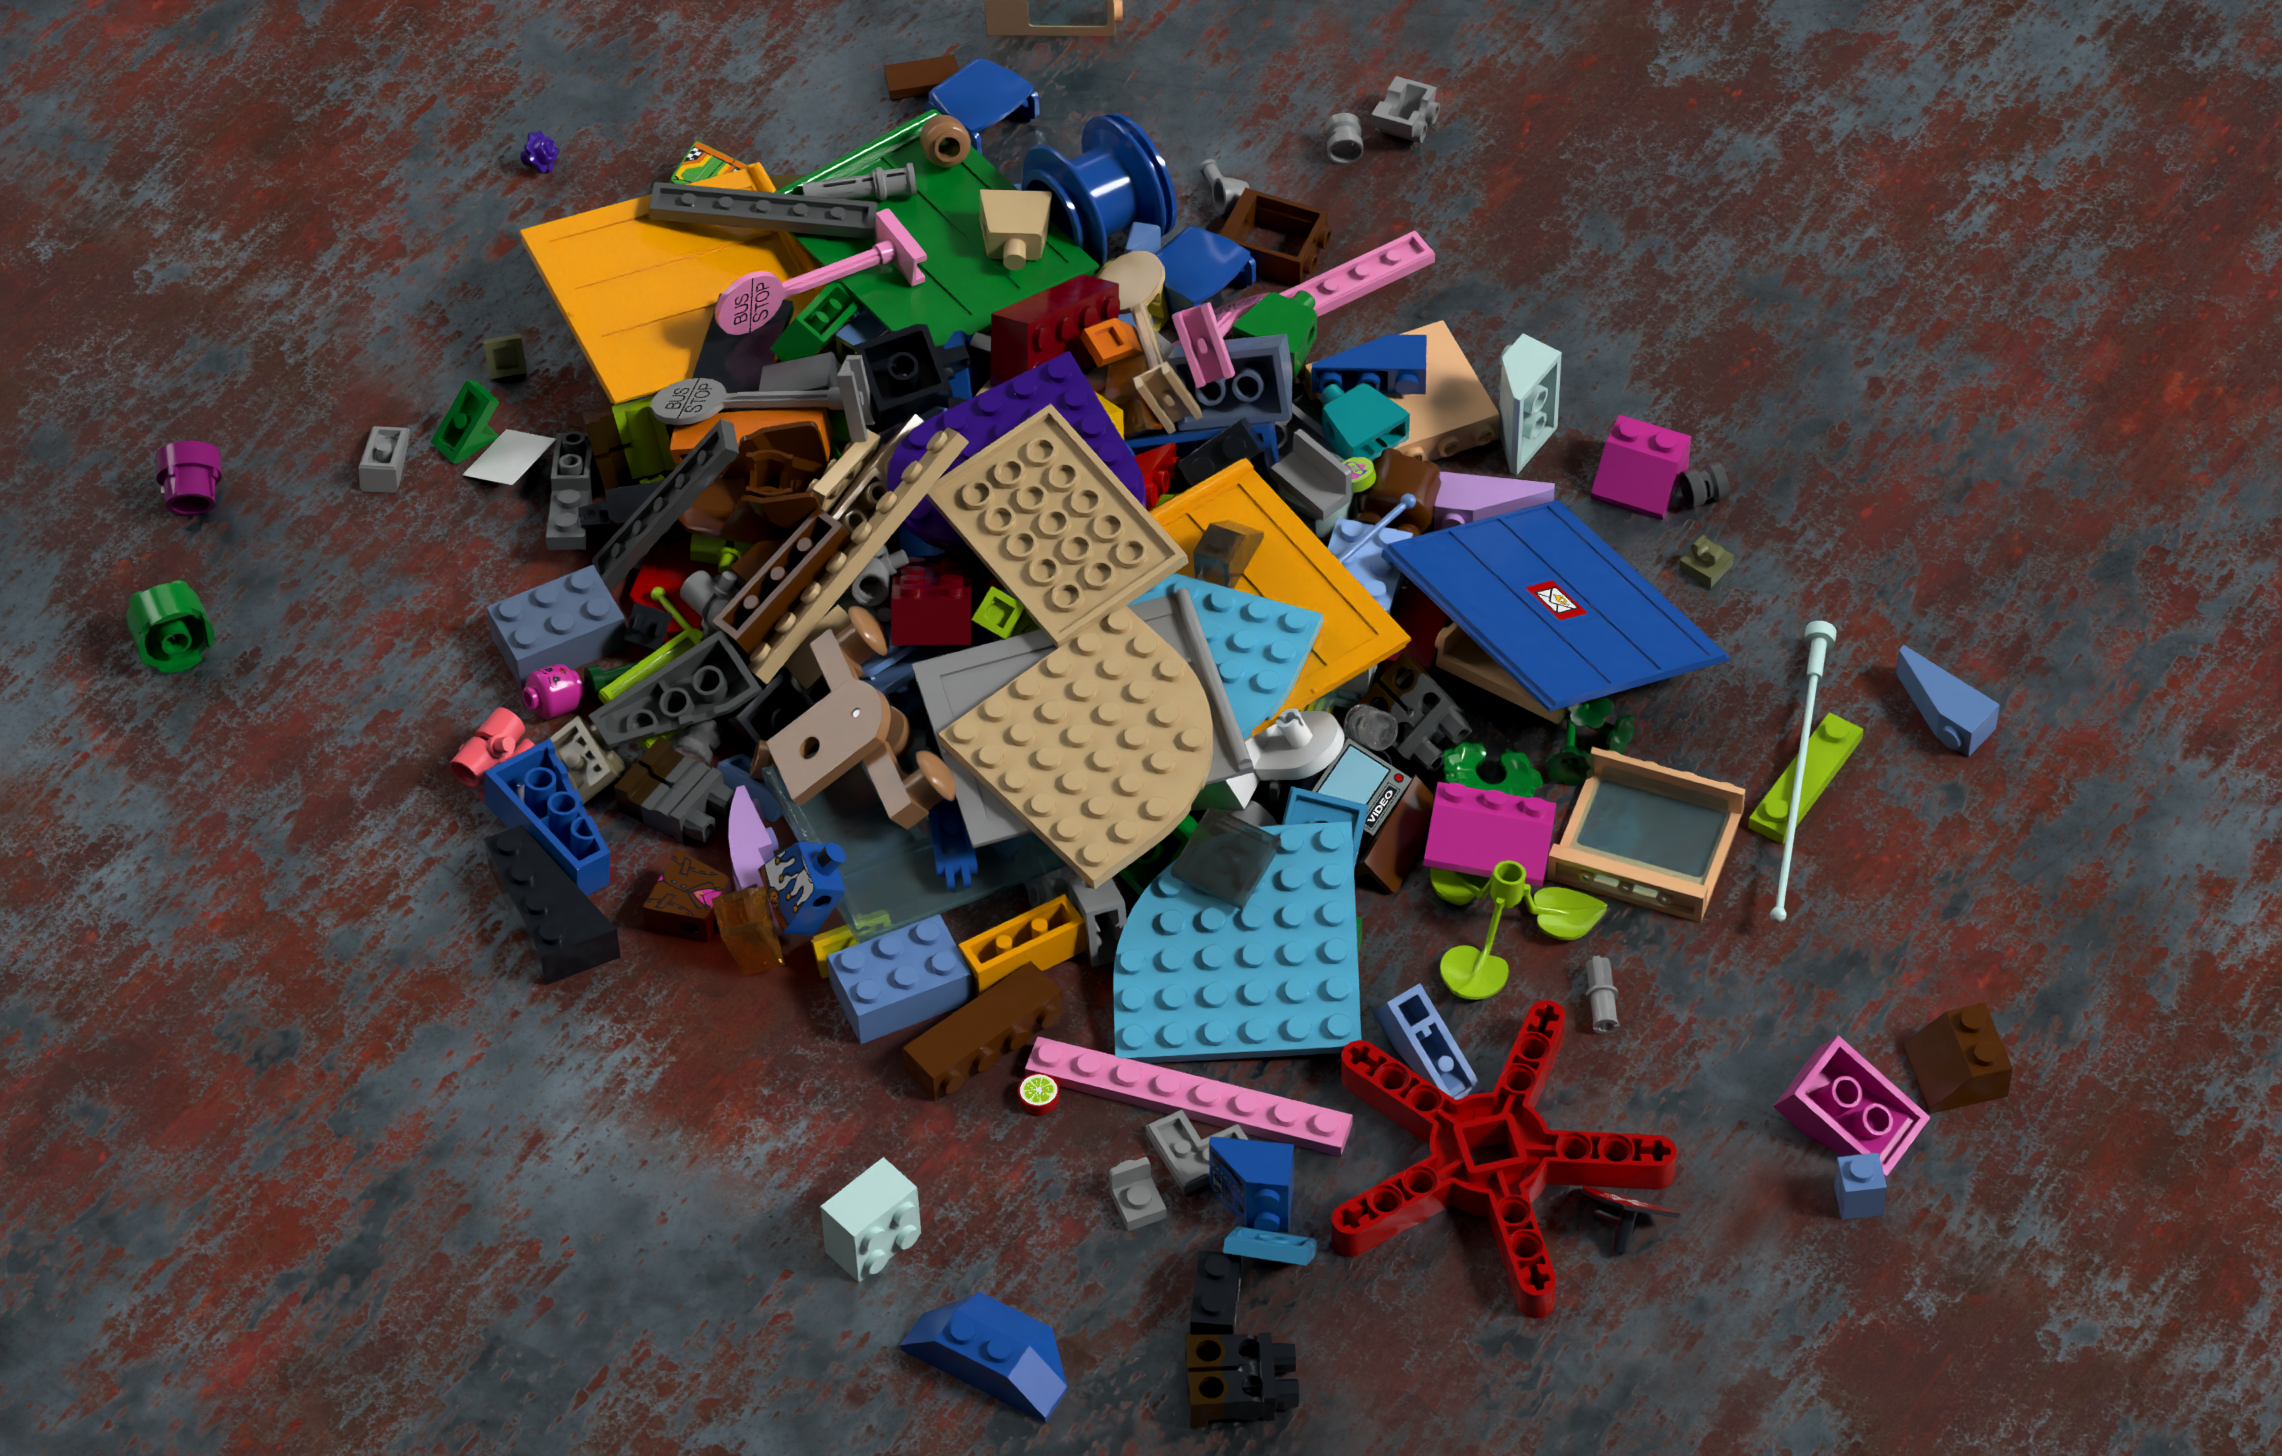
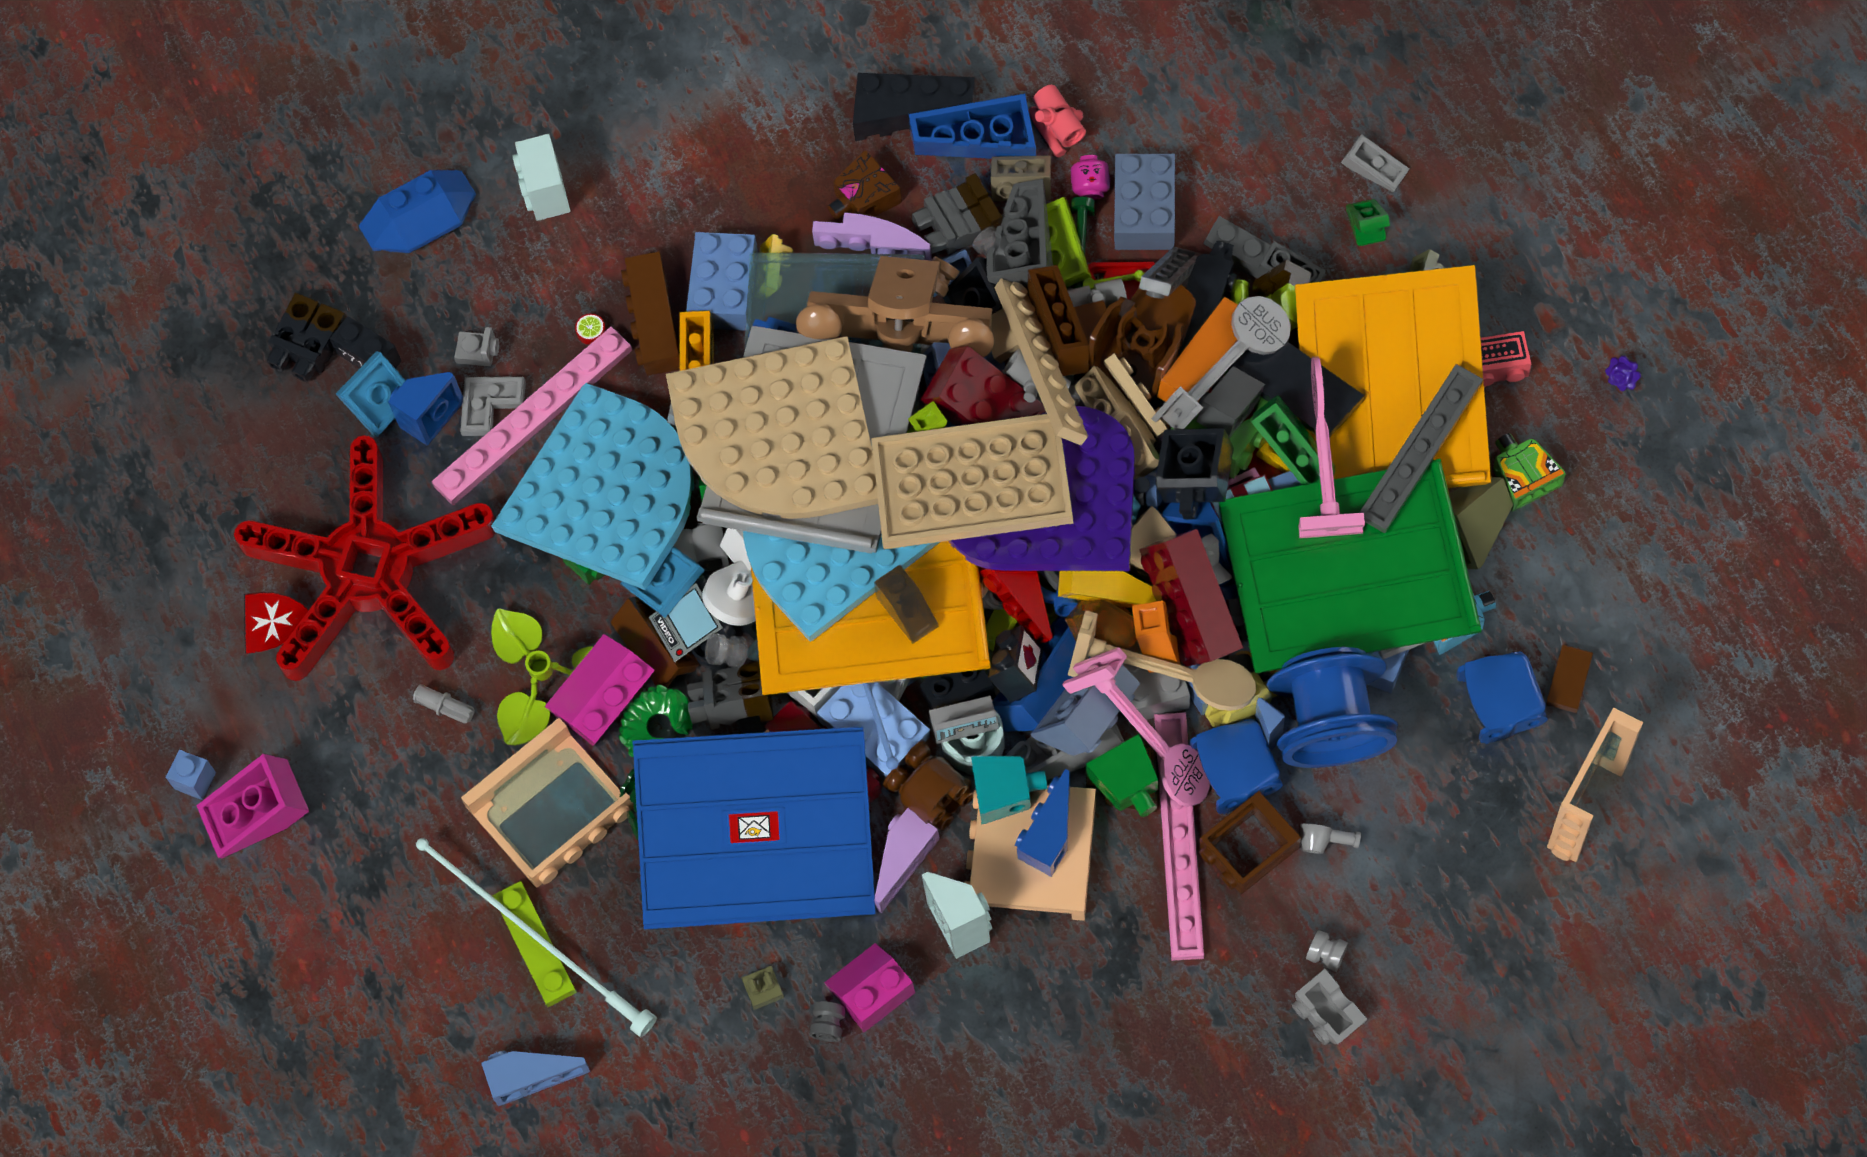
camera: 125 degrees right, 15 degrees up
magenta piece [155,441,222,516] -> none
white sticker [463,429,556,485] -> none
black tile [622,602,672,651] -> none
clear orange slope [711,887,785,976] -> none
blue torso [758,842,846,936] -> none
light grey pin [802,163,917,201] -> none
medium nougat head [920,115,971,168] -> none
tan torso [979,189,1052,271] -> none
clear smoke tile [1170,805,1282,910] -> none
lime tile [1342,457,1376,493] -> none
medium blue slope [1373,983,1483,1100] -> none
reddish brown slope [1903,1003,2013,1114] -> none

